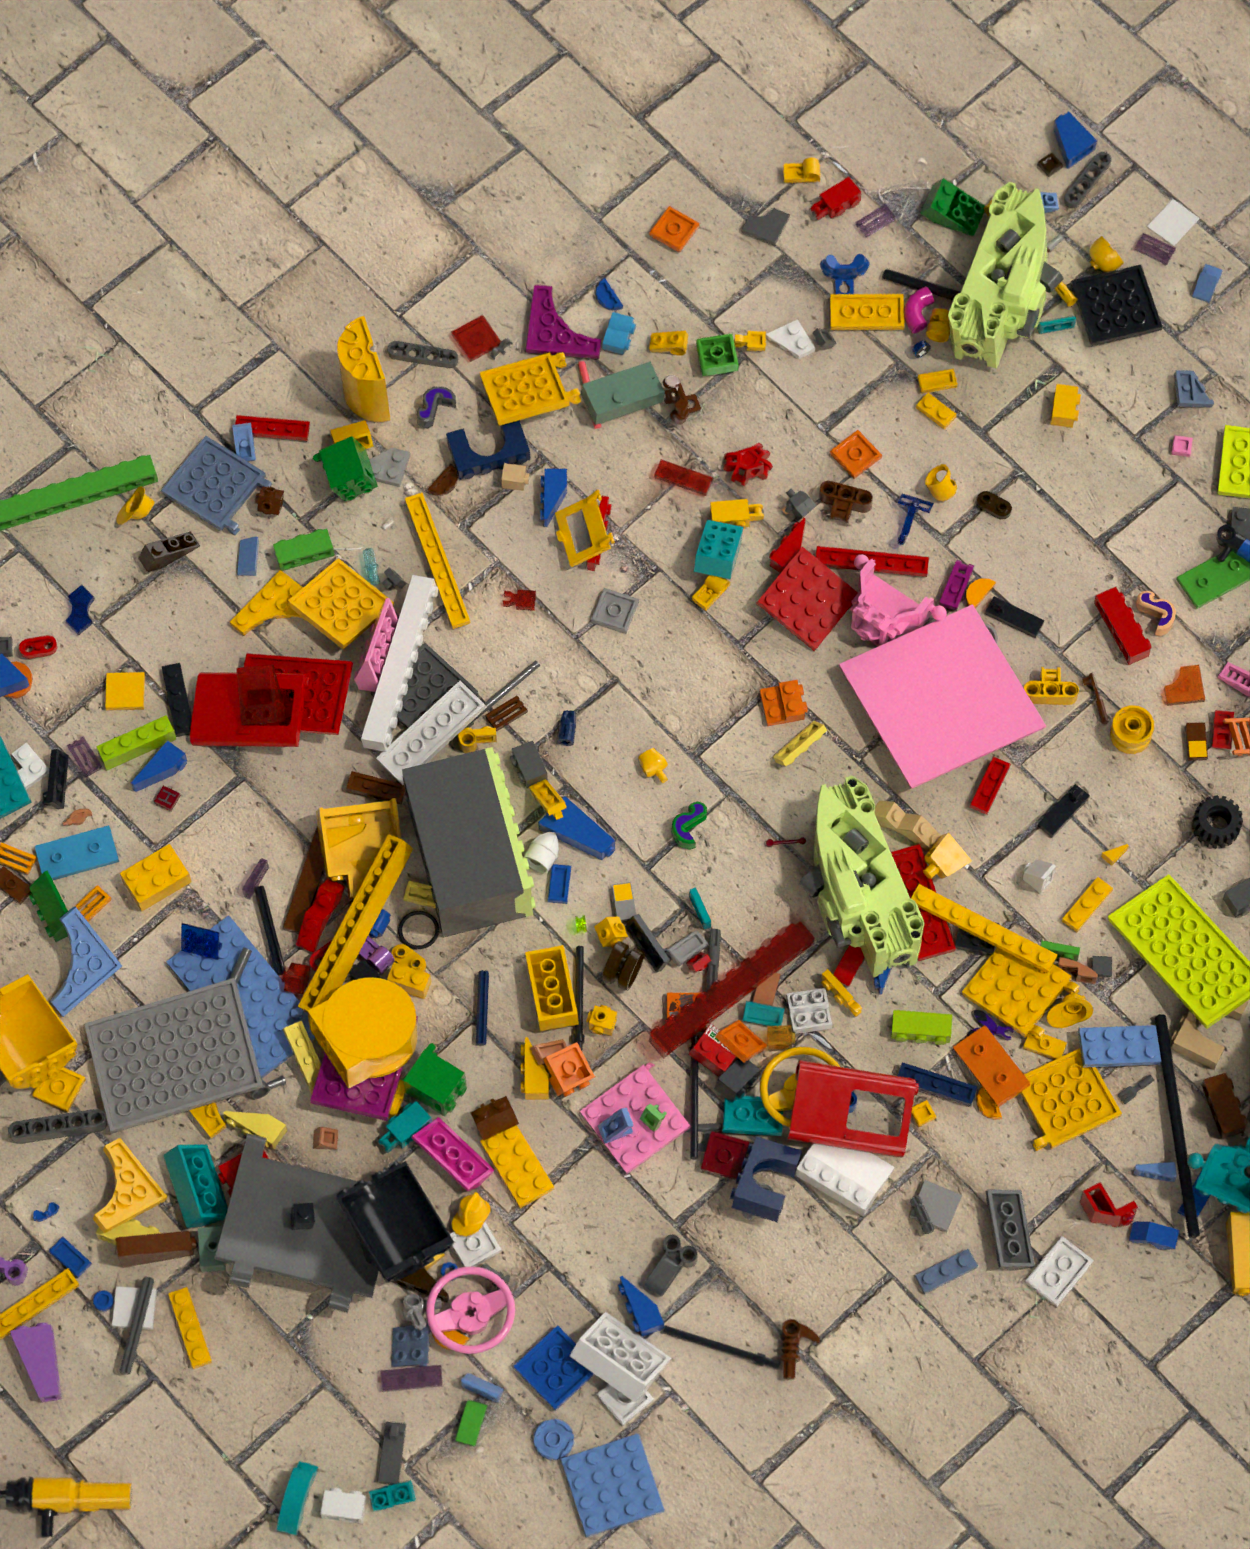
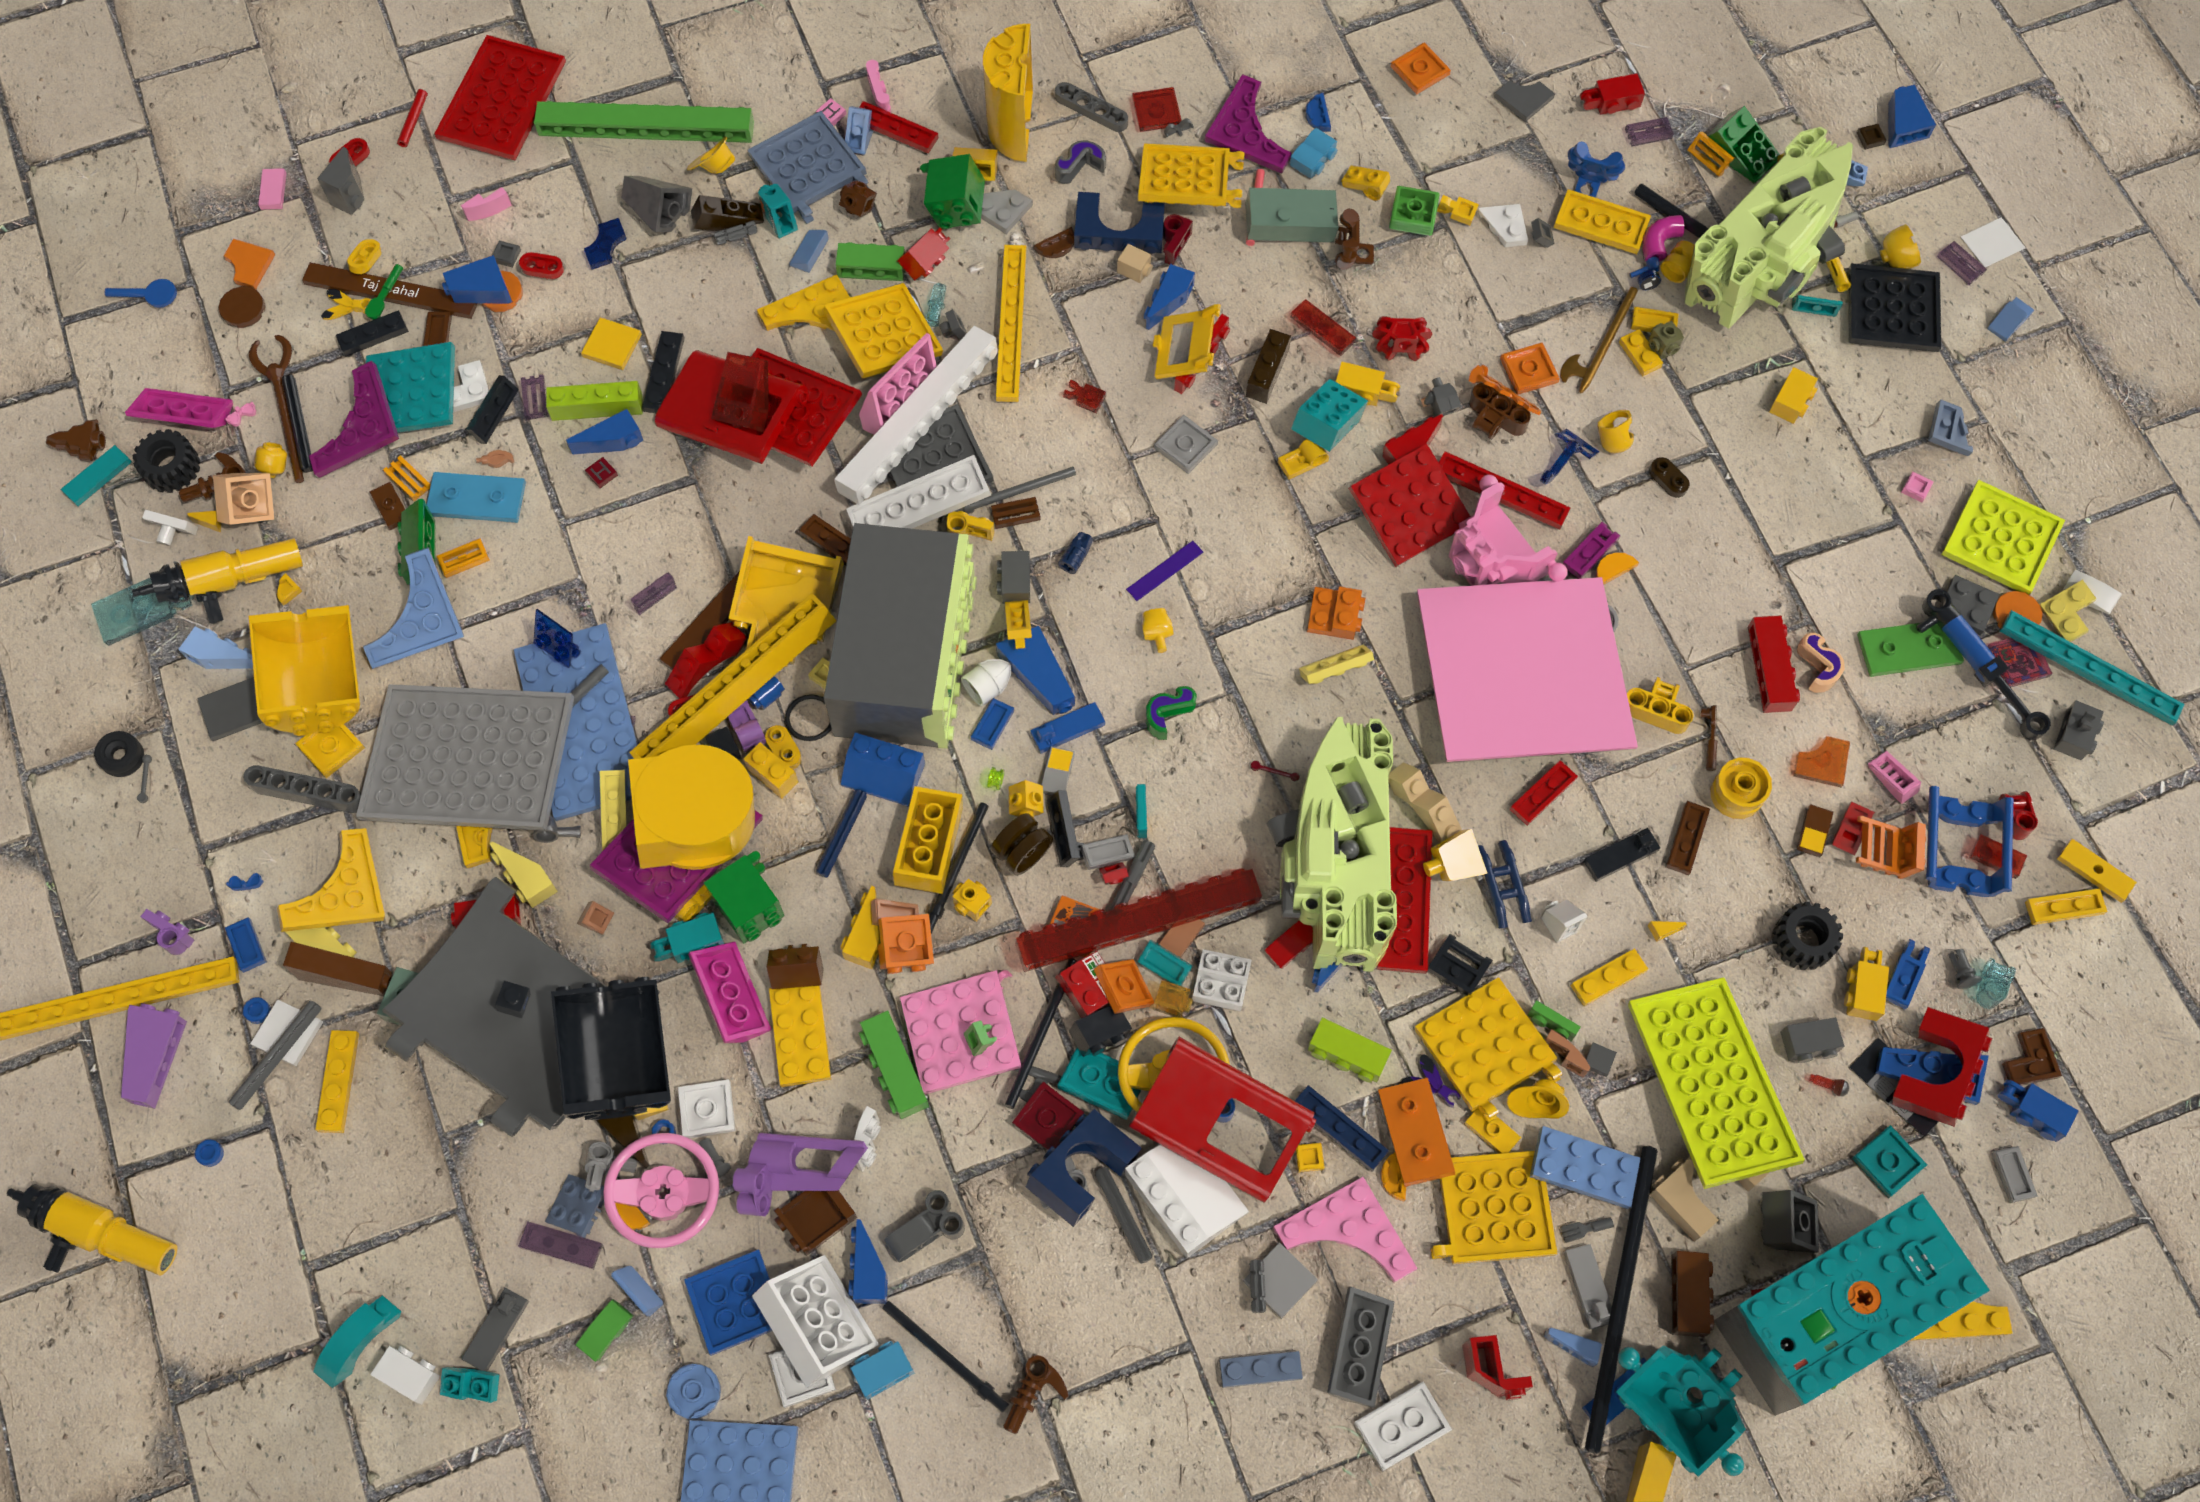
camera: 20 degrees right, 0 degrees up
yellow brick [120,844,192,911] -> none
teal slope [163,1144,228,1228] -> none
black axle [254,886,286,976] -> none
clear red brick [282,962,310,994] -> none
yellow piece [452,1192,491,1236] -> none
medium blue slope [598,1108,634,1144] -> none
yellow plate [783,158,820,183] -> none
yellow plate [821,969,862,1017] -> none
yellow plate [911,884,1057,973] -> none
black hinge [985,596,1045,639] -> none
dark grey beam [1064,152,1111,209] -> none
blue slope [1129,1221,1179,1250] -> none
none -> blue tile [195,1140,224,1167]
none -> flat silver slope [621,176,693,232]
none -> dark grey axle [714,221,757,245]
none -> medium lavender panel [733,1133,868,1216]
none -> teal torso [758,184,798,239]
none -> reddish brown panel [774,1190,858,1256]
none -> bright pink tile [816,98,847,126]
none -> blue slope [841,733,925,807]
none -> dark azure brick [851,1341,915,1400]
none -> white slope [854,1106,881,1172]
none -> bright green brick [858,1011,929,1119]
none -> bright pink plate [866,60,891,112]
none -> brick [897,227,951,281]
none -> blue hinge [1030,702,1105,754]
none -> dark grey axle [1095,1167,1152,1264]
none -> dark purple sticker [1126,541,1204,601]
none -> dark red plate [1163,214,1193,265]
none -> dark brown brick [1246,329,1291,404]
none -> bright pink plate [1273,1177,1418,1283]
none -> orange piece [1468,364,1541,415]
none -> dark blue piece [1478,840,1532,929]
none -> pearl gold piece [1560,287,1638,393]
none -> light grey hinge [1564,1244,1611,1330]
none -> blue hand [1629,257,1660,278]
none -> olive brick [1648,321,1684,360]
none -> reddish brown tile [1665,801,1710,876]
none -> light orange tile [1687,132,1734,176]

